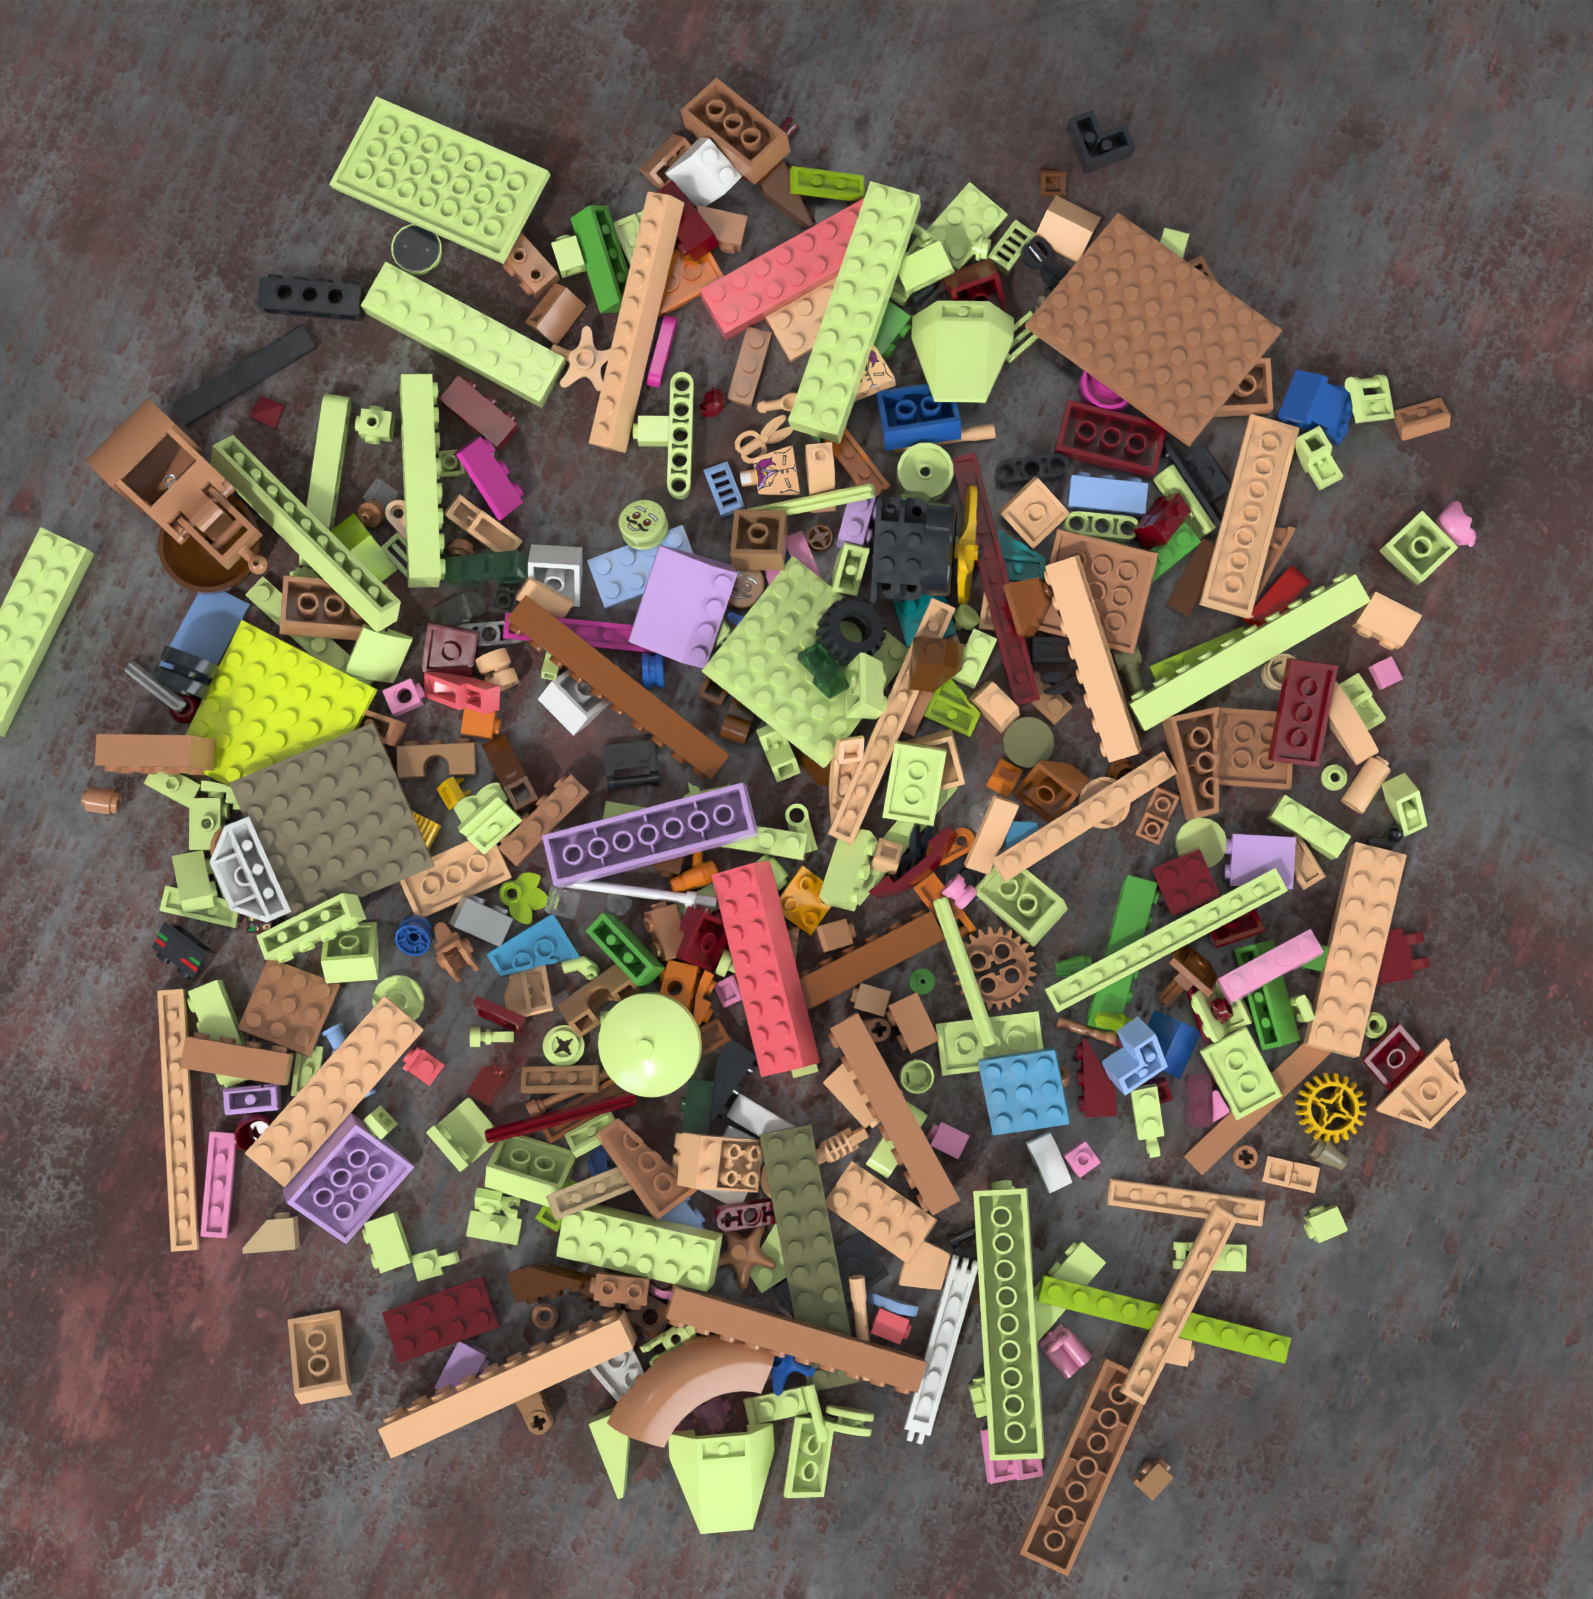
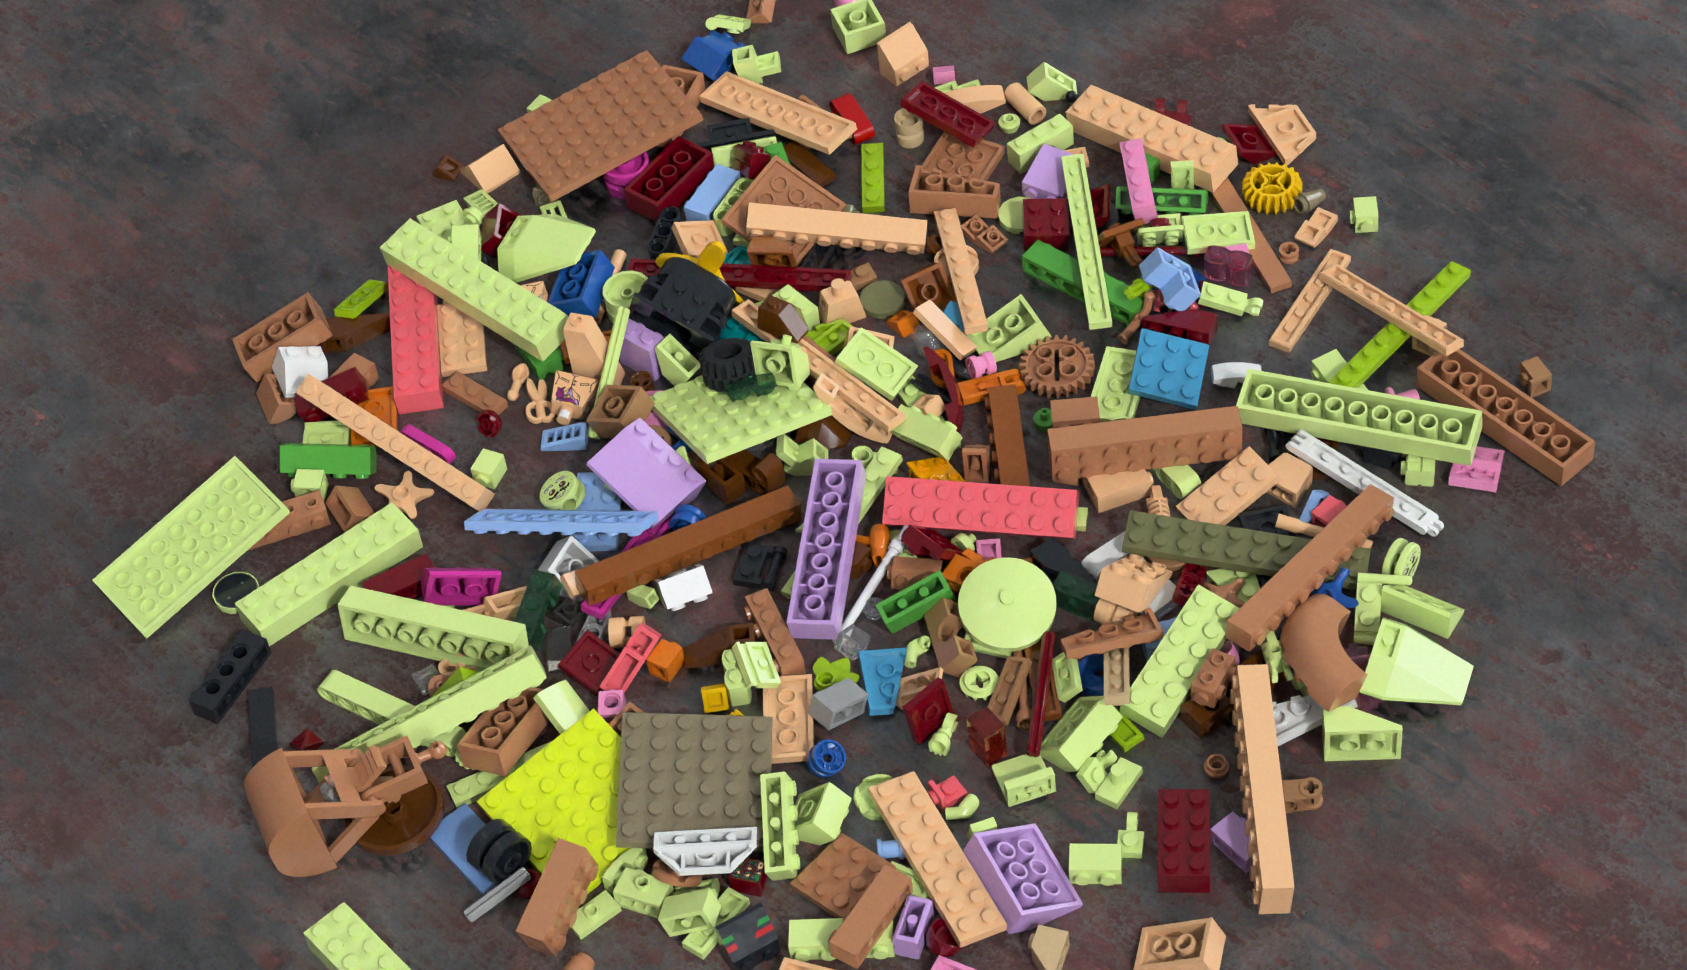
camera: 60 degrees left, 35 degrees down
yellowish green brick [355,406,396,444] -> none
medium nougat arch [396,739,478,779] -> none
nougat hinge [433,922,479,982] -> none
reddish brown slope [507,1261,593,1305] -> none
yellowish green beam [667,372,694,500] -> none
light nougat brick [850,983,891,1017] -> none
yellowish green axle [933,897,997,1047] -> none
black piece [1020,236,1068,291] -> none
bright green cone [1056,954,1093,977] -> none
bright pink brick [1062,1140,1101,1178] -> none
black brick [1066,110,1135,174] -> none
yellowish green brick [1127,572,1370,731] -> none
yellowish green plate [1173,1242,1247,1272] -> none
none -> light blue plate [464,509,658,536]
none -> yellowish green piece [769,335,801,350]
none -> yellowish green arm [945,794,979,820]

